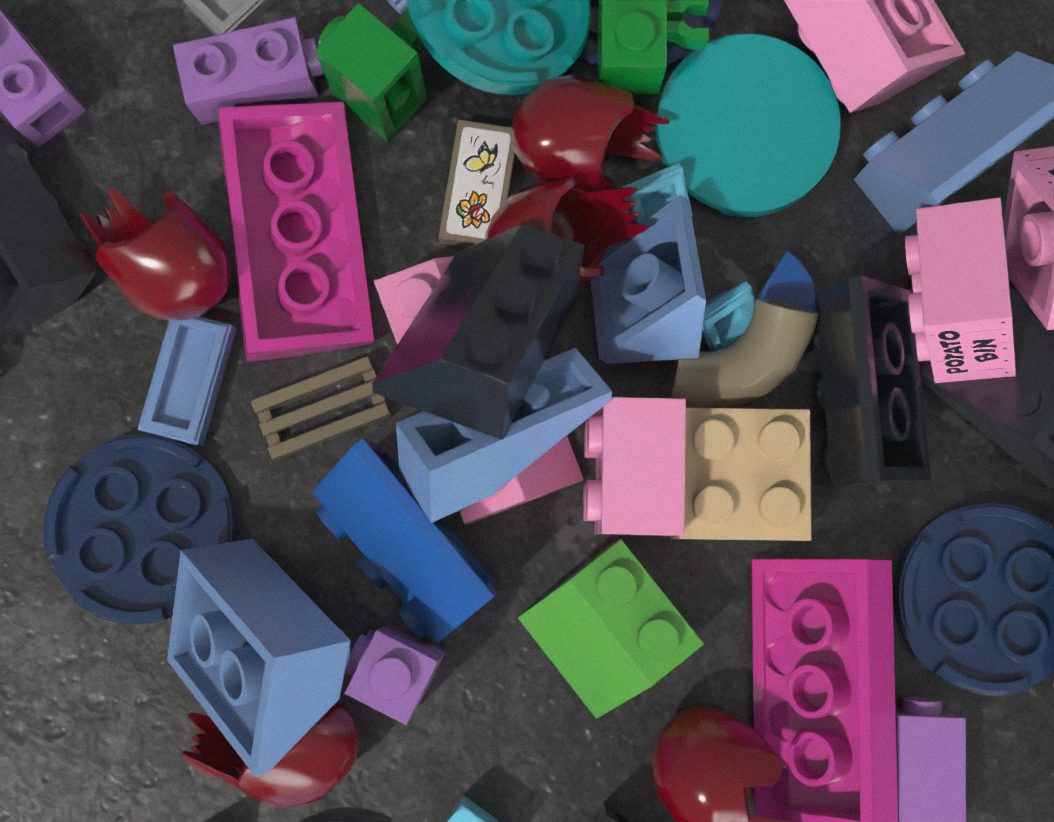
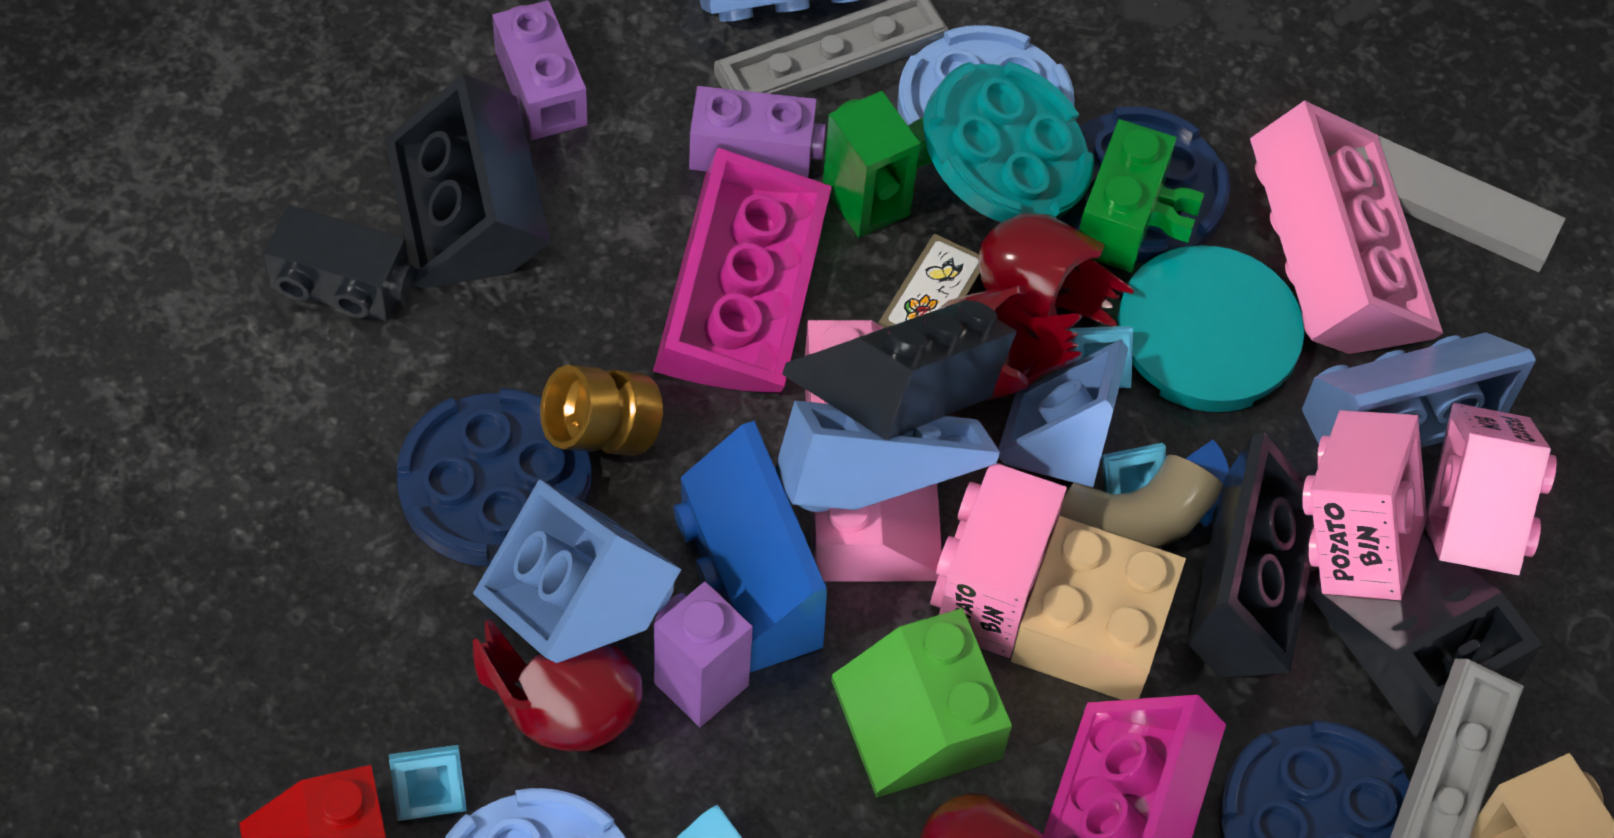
camera: 15 degrees right, 25 degrees down
dark red helmet [79,187,231,320] -> none
medium blue tile [137,316,237,447] -> none
dark tan tile [251,356,392,461] -> none
none -> pearl gold wheel [540,365,663,456]

